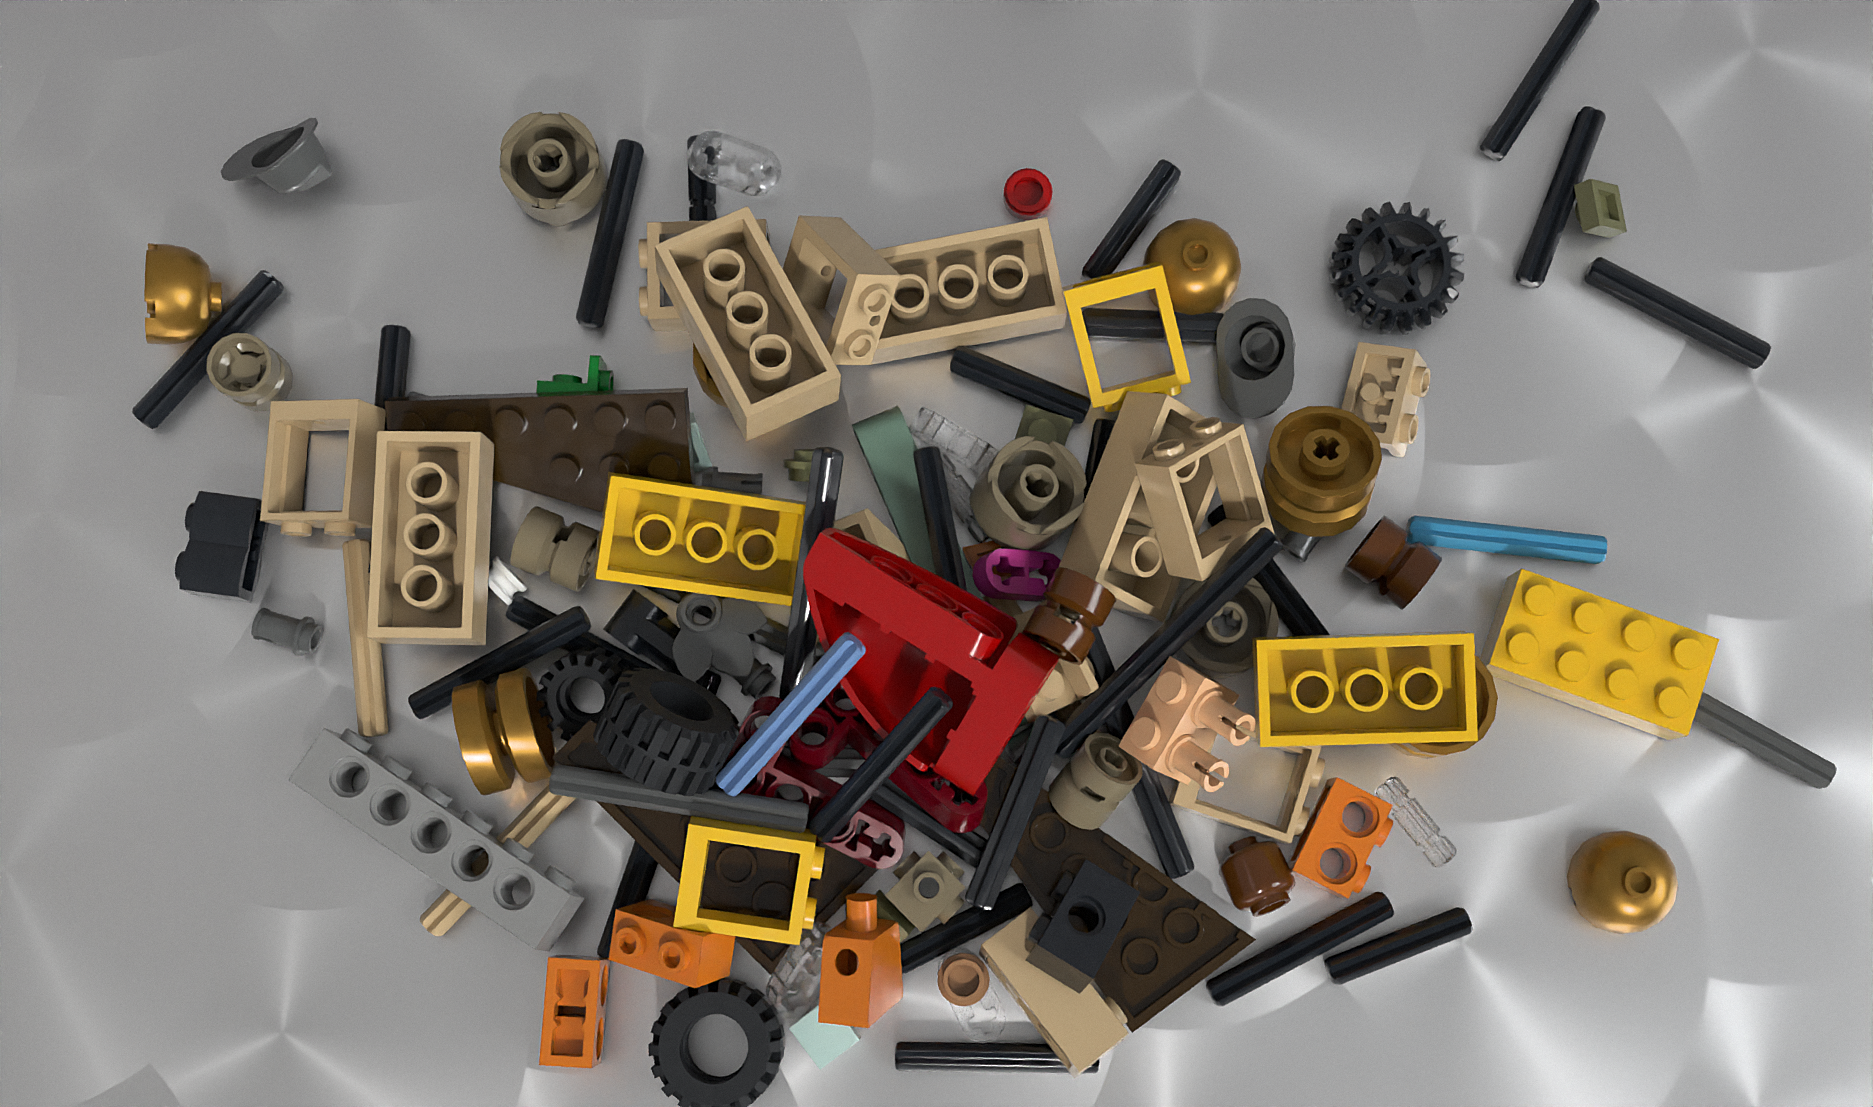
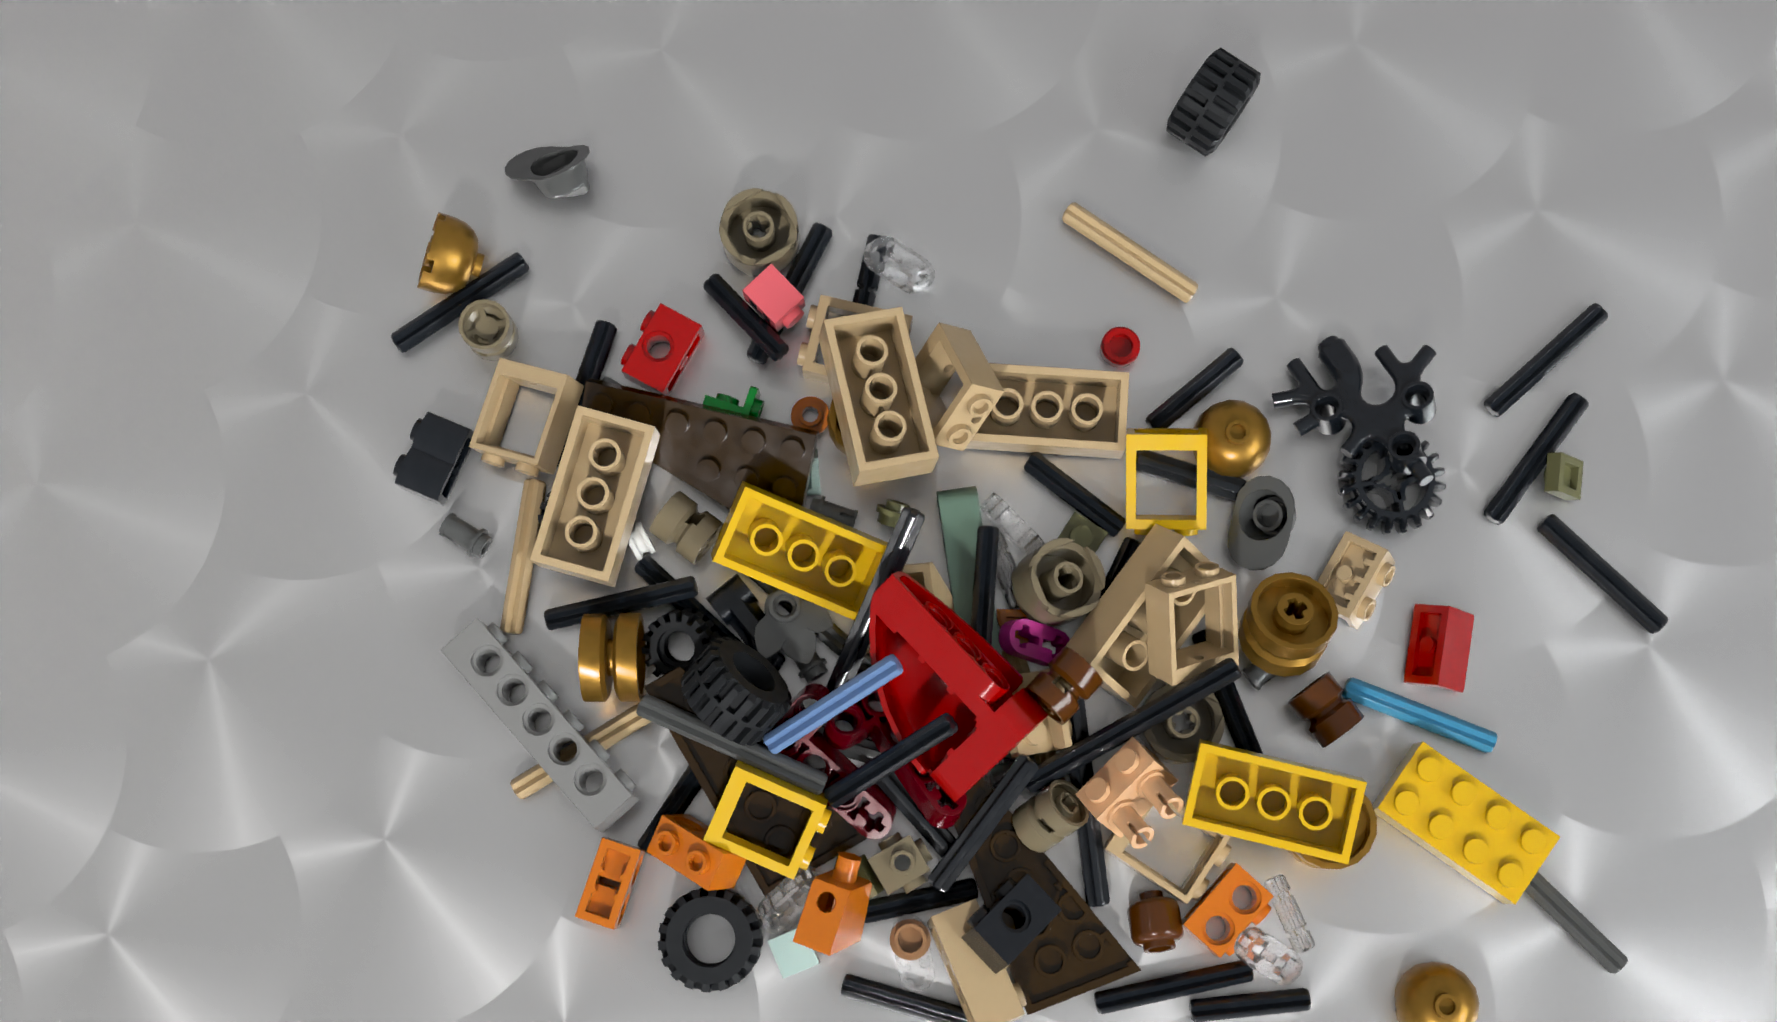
camera: 15 degrees right, 0 degrees up
none -> red brick [621,303,705,396]
none -> black axle [703,274,789,361]
none -> coral brick [742,264,805,332]
none -> orange plate [791,396,829,434]
none -> tan axle [1062,202,1198,303]
none -> clear beam [1234,927,1303,985]
none -> black plant [1272,336,1436,486]
none -> red panel [1404,604,1474,693]

